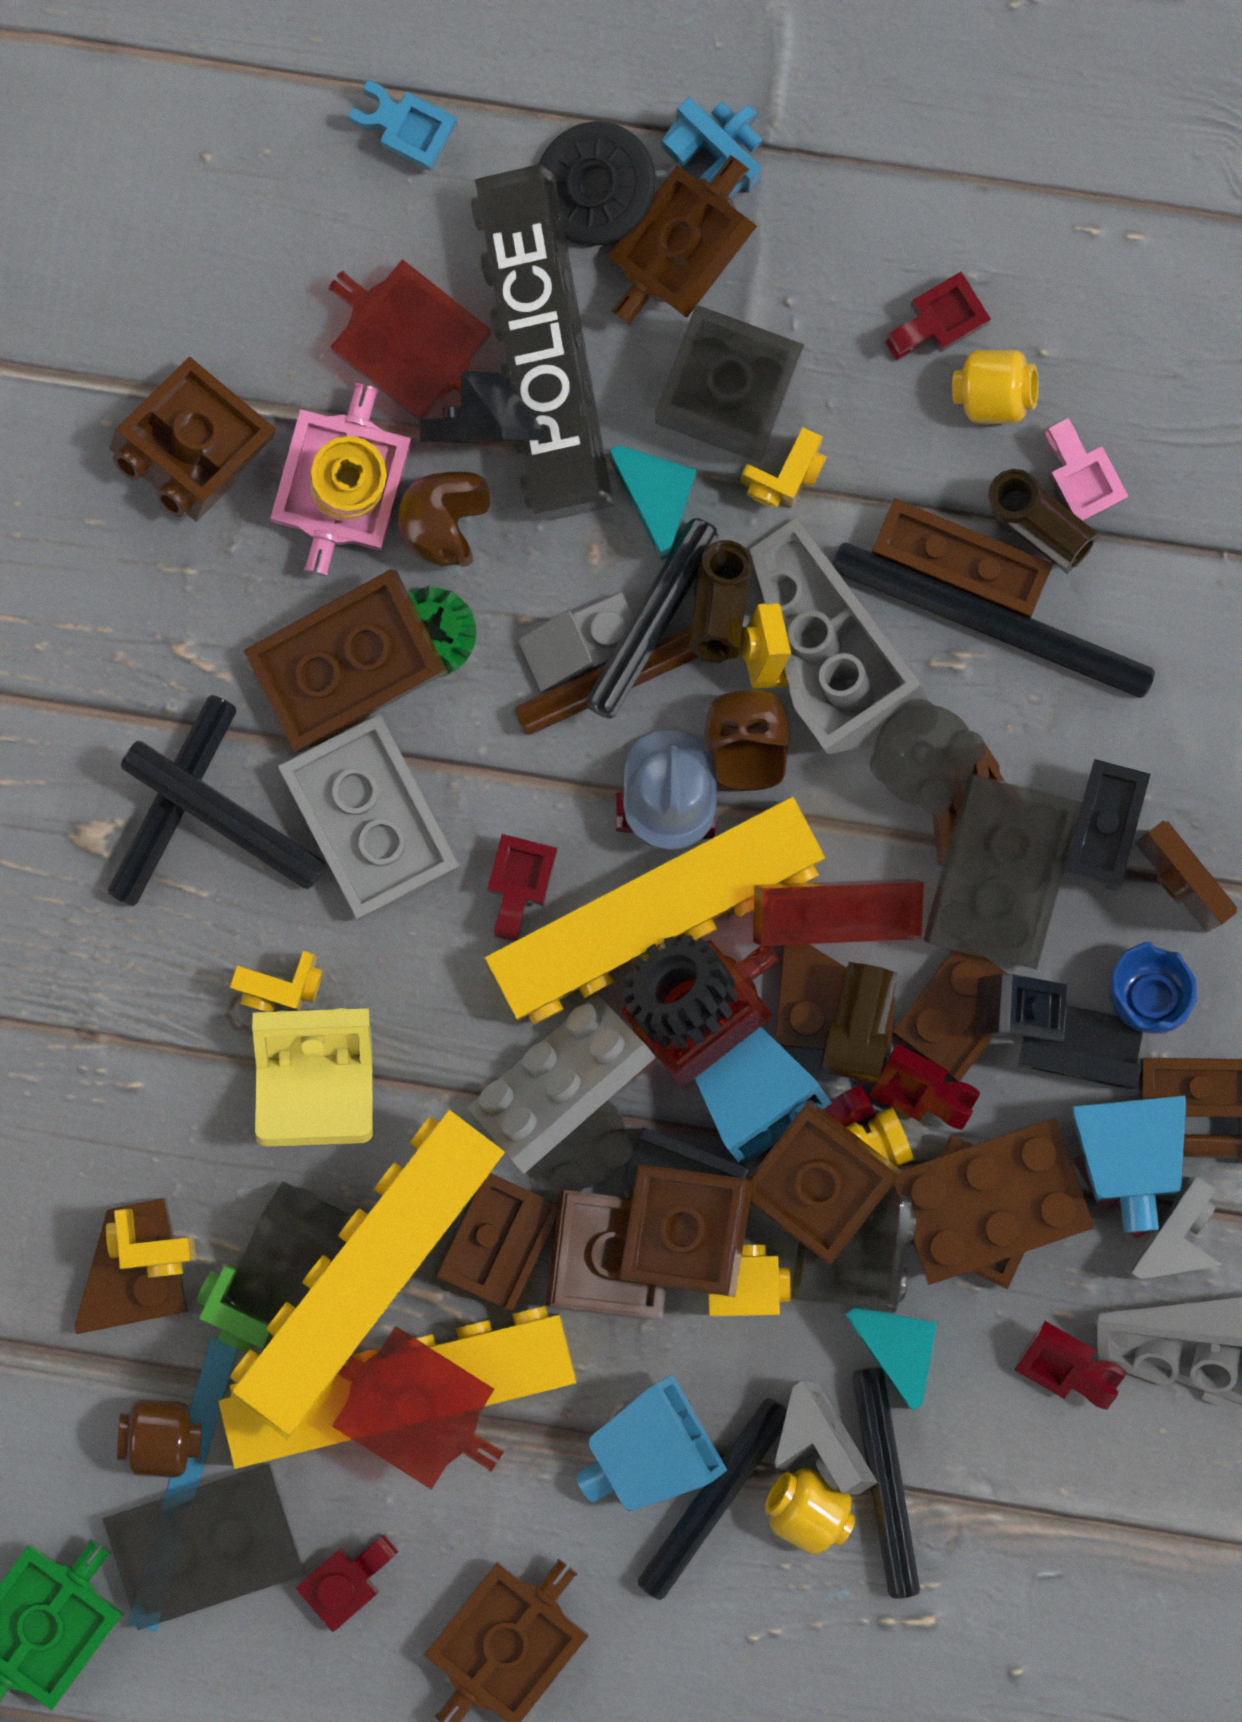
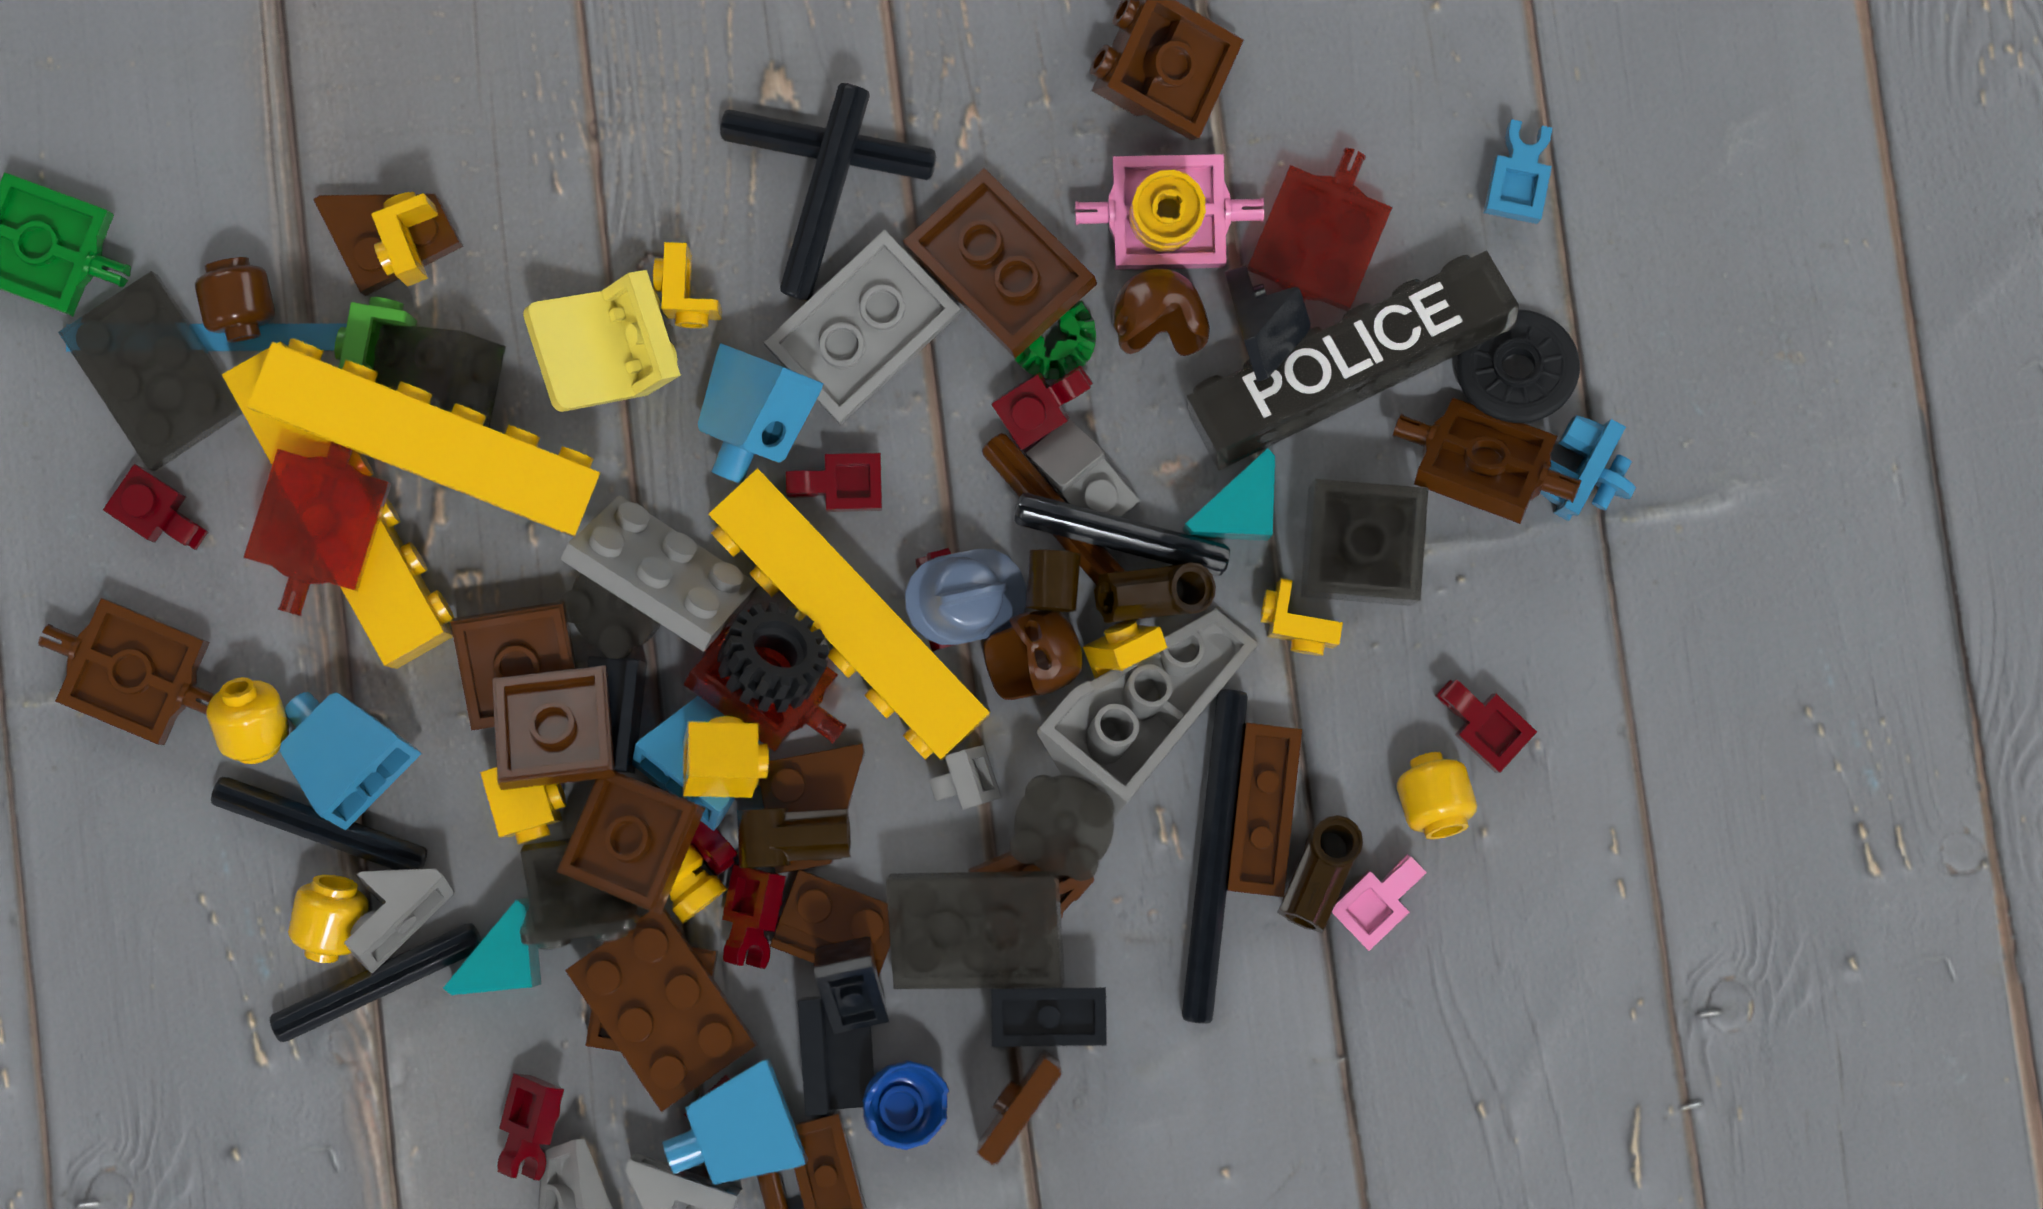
camera: 70 degrees right, 0 degrees up
reddish brown plate [434,1173,558,1312] -> none
clear red plate [753,879,924,946] -> none
none -> yellow head [206,677,289,764]
none -> yellow brick [683,716,769,798]
none -> dark azure torso [698,343,824,484]
none -> light grey tile [929,745,1001,810]
none -> dark red plate [991,365,1093,451]
none -> dark brown piece [1025,549,1081,612]

